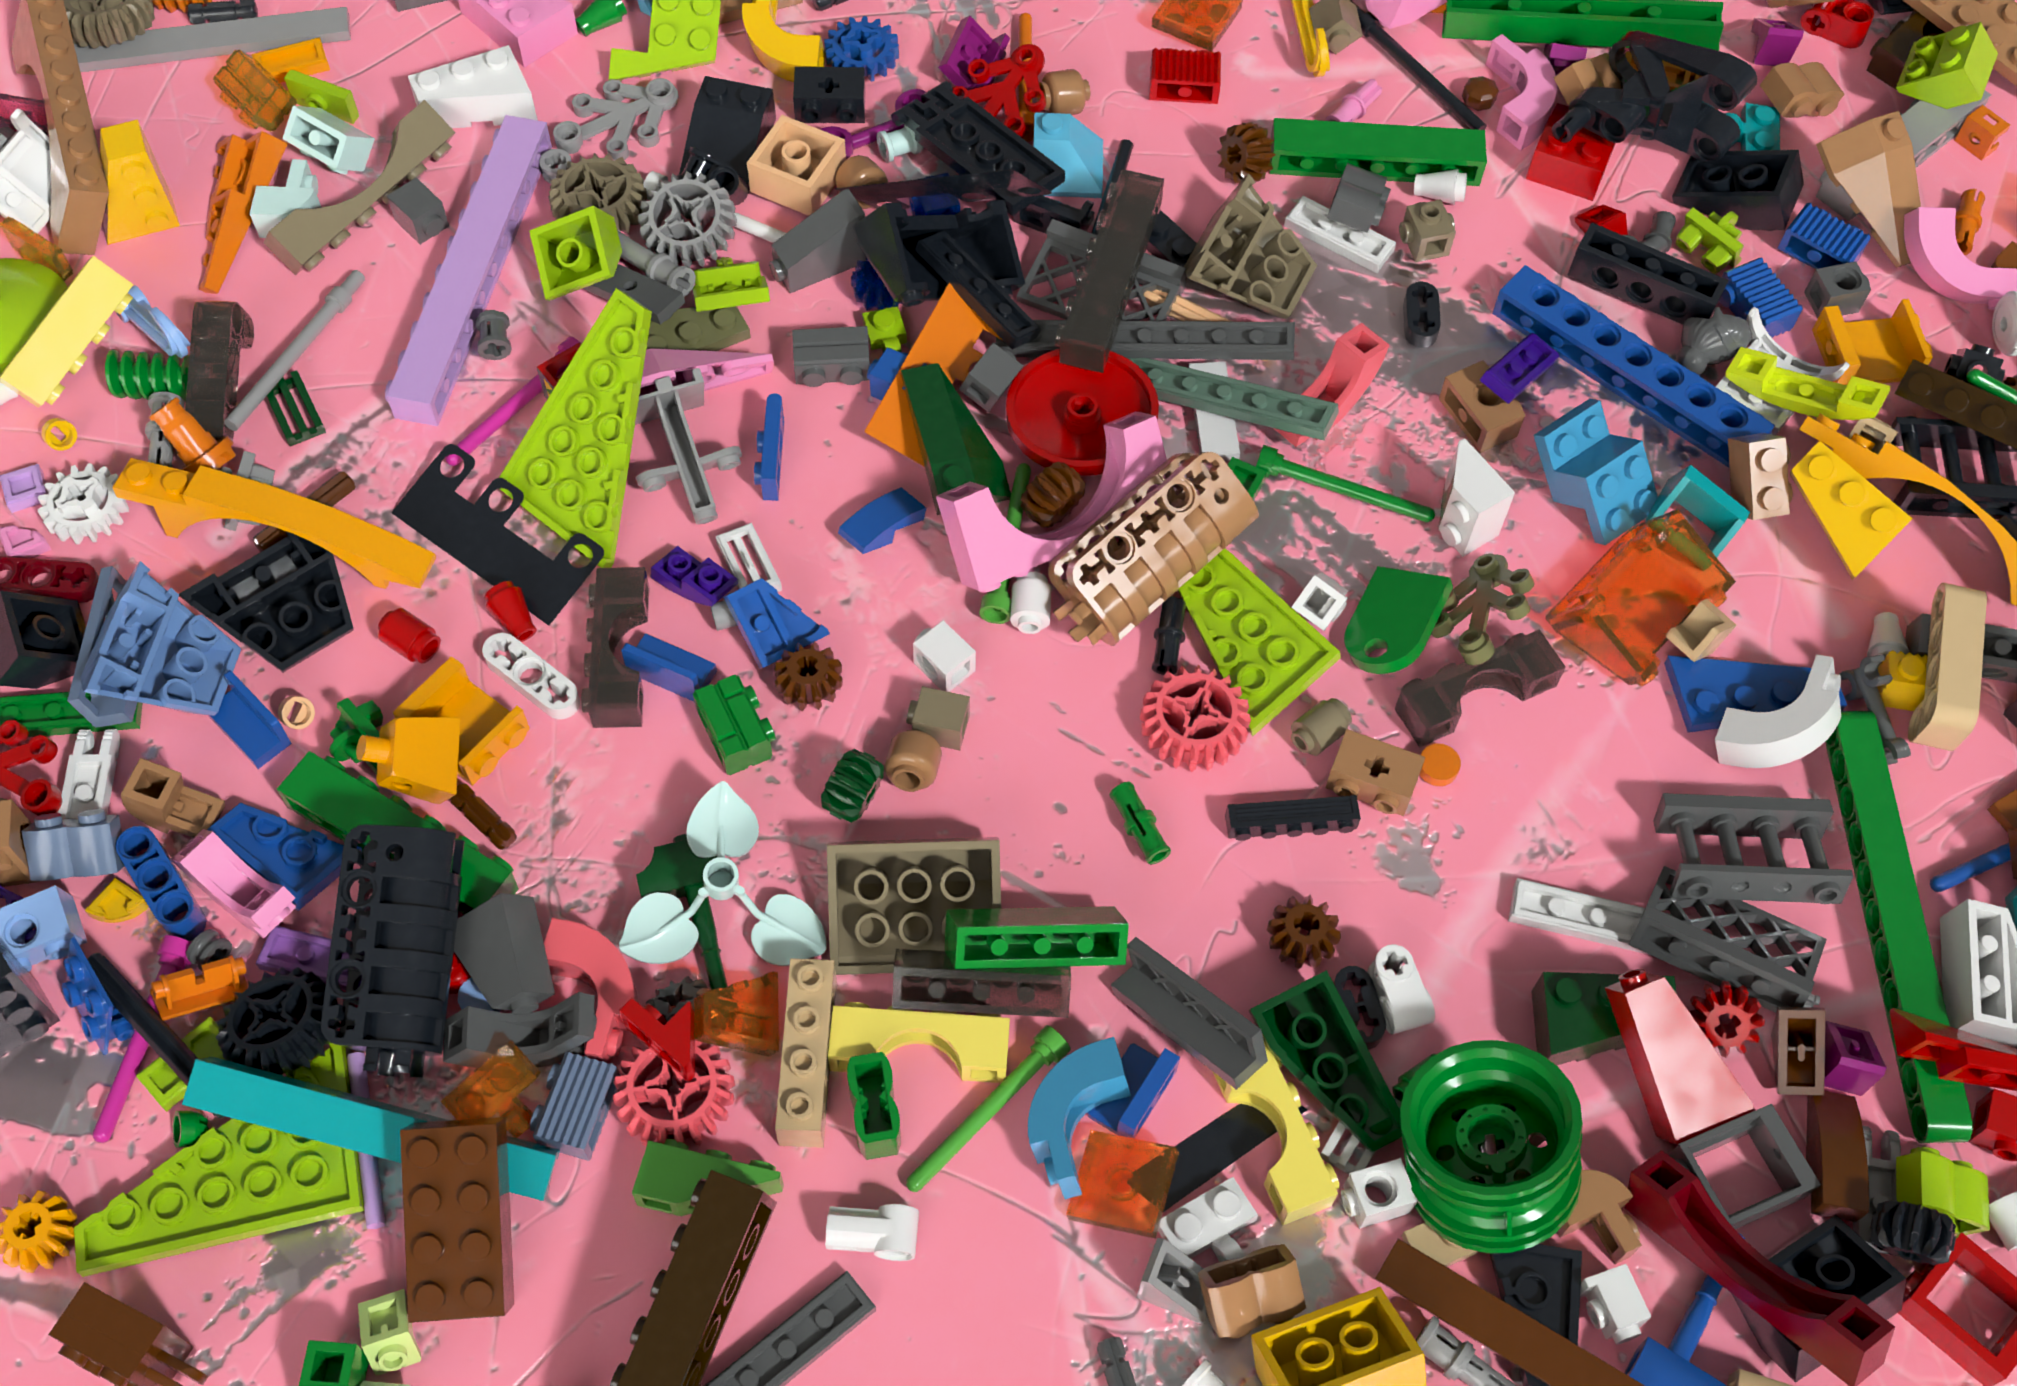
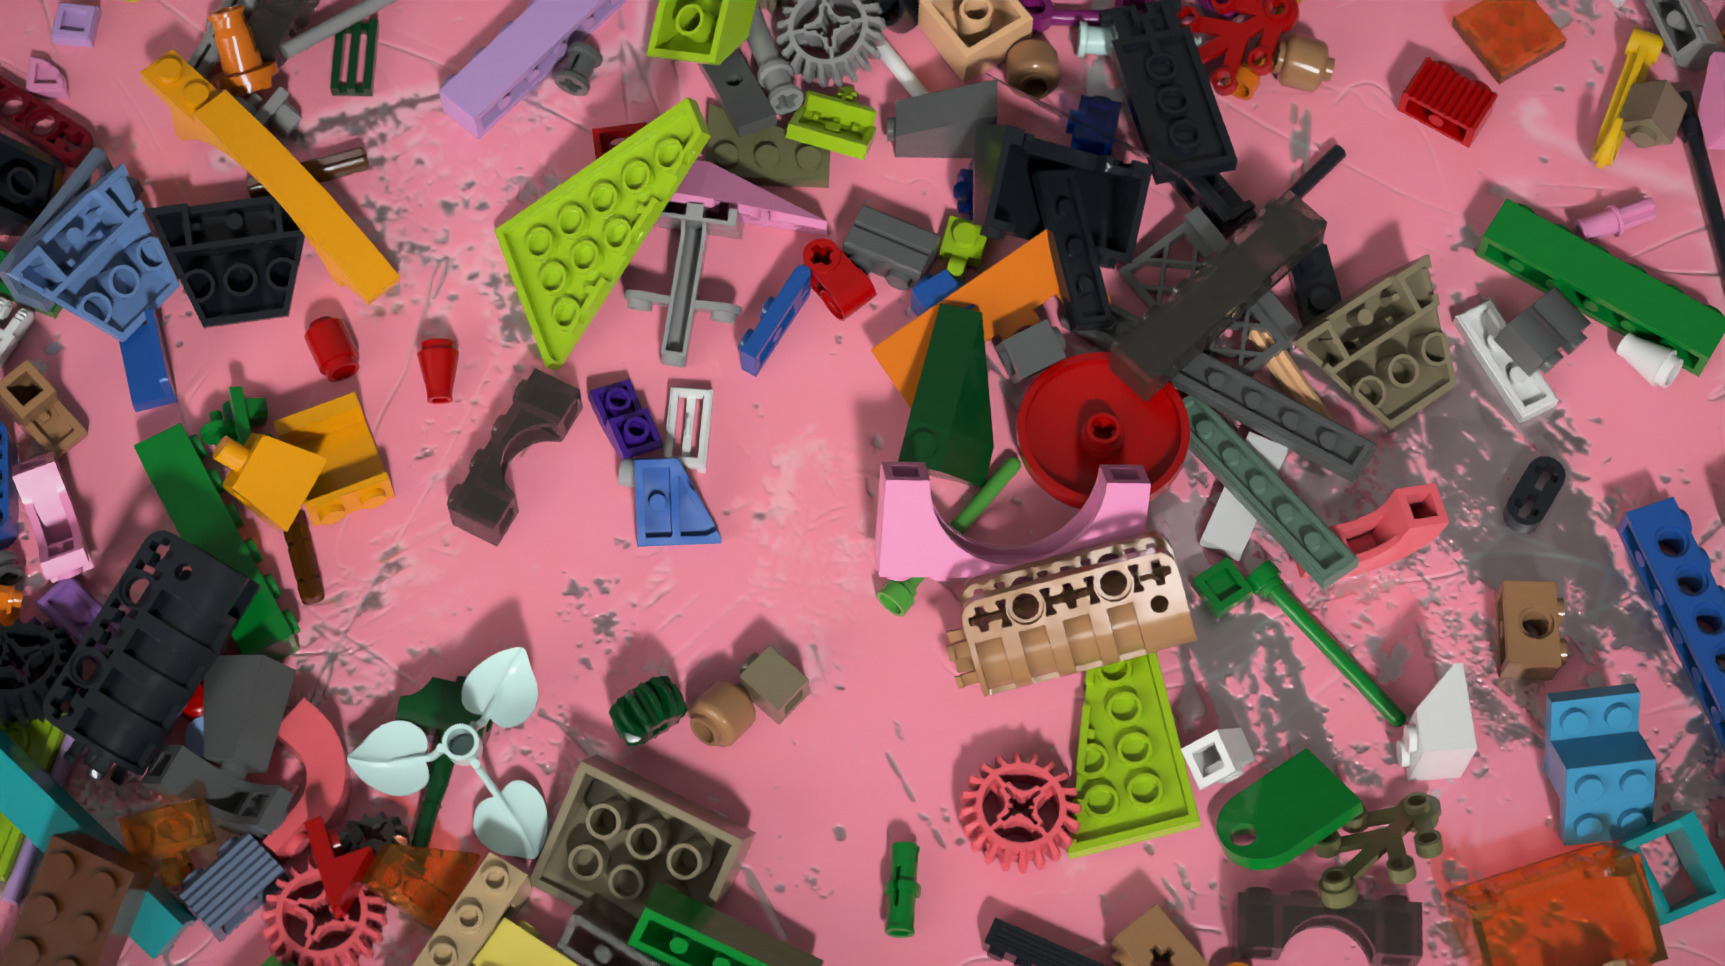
camera: 30 degrees right, 5 degrees up
white gear [37,463,130,544] -> none
blue wing [207,803,362,911] -> none
light nougat hinge [277,695,315,729] -> none
black piece [391,444,604,626] -> none
dark pink piece [445,336,581,466] -> none
white beam [482,633,580,719] -> none
blue panel [621,633,717,701] -> none
green brick [693,675,776,775] -> none
reddish brown gear [774,641,843,712] -> none
blue slope [838,487,927,554] -> none
white brick [913,620,976,692] -> none
white brick [1010,572,1052,634] -> none
reddish brown gear [1020,462,1086,528] -> none
medium azure slope [1033,113,1103,198] -> none
black axle [1152,596,1186,675] -> none
reddish brown gear [1216,122,1276,183] -> none
dark tan brick [1291,698,1352,756] -> none
dark tan brick [1399,199,1456,263] -> none
dark purple tile [1480,333,1560,404] -> none
none -> red piece [803,238,877,321]

